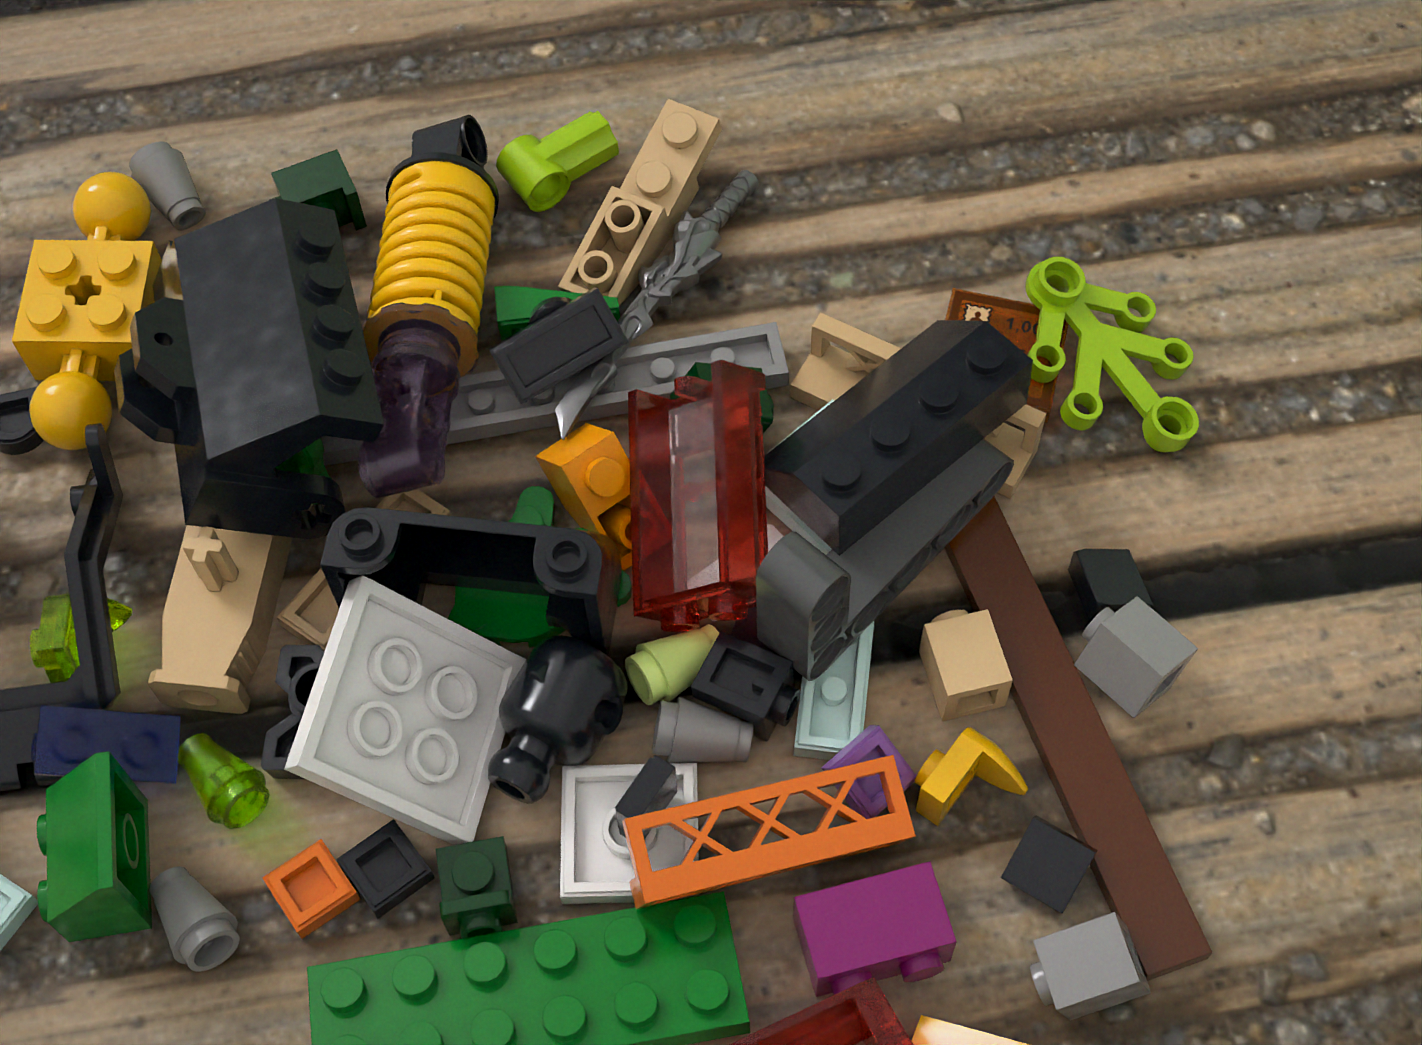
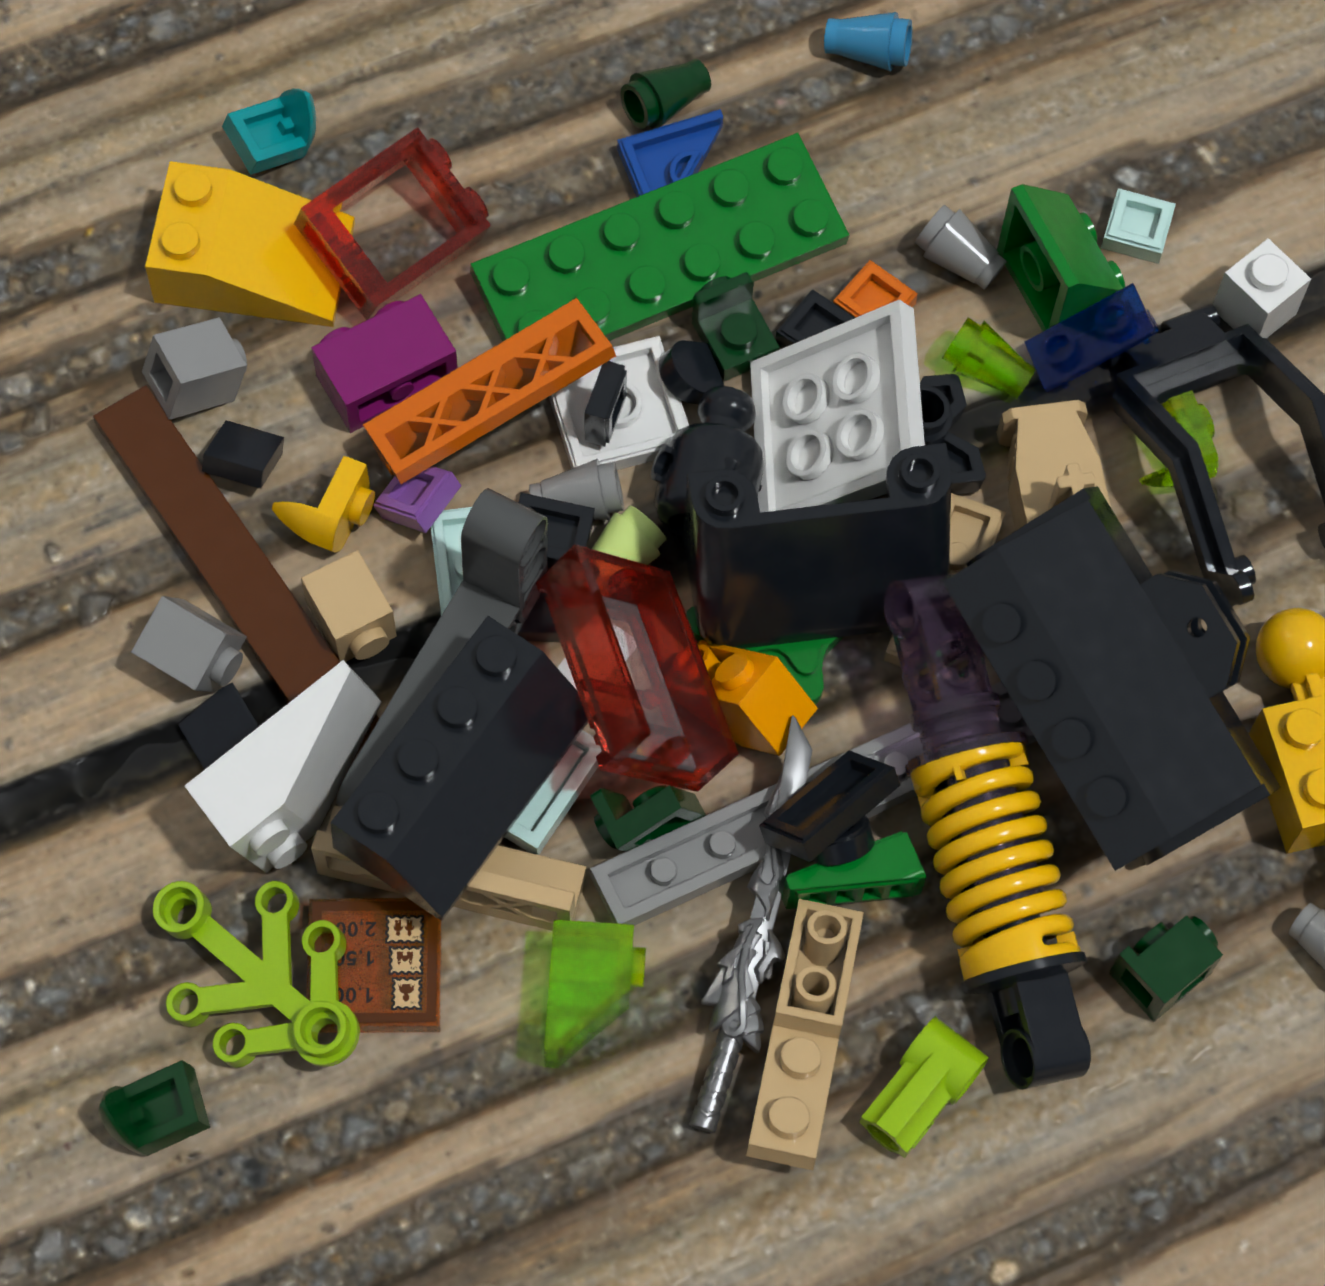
camera: 160 degrees right, 5 degrees up
none -> dark green plate [98,1060,210,1156]
none -> white slope [185,660,382,873]
none -> clear neon green slope [544,920,646,1068]
none -> black tile [659,340,724,404]

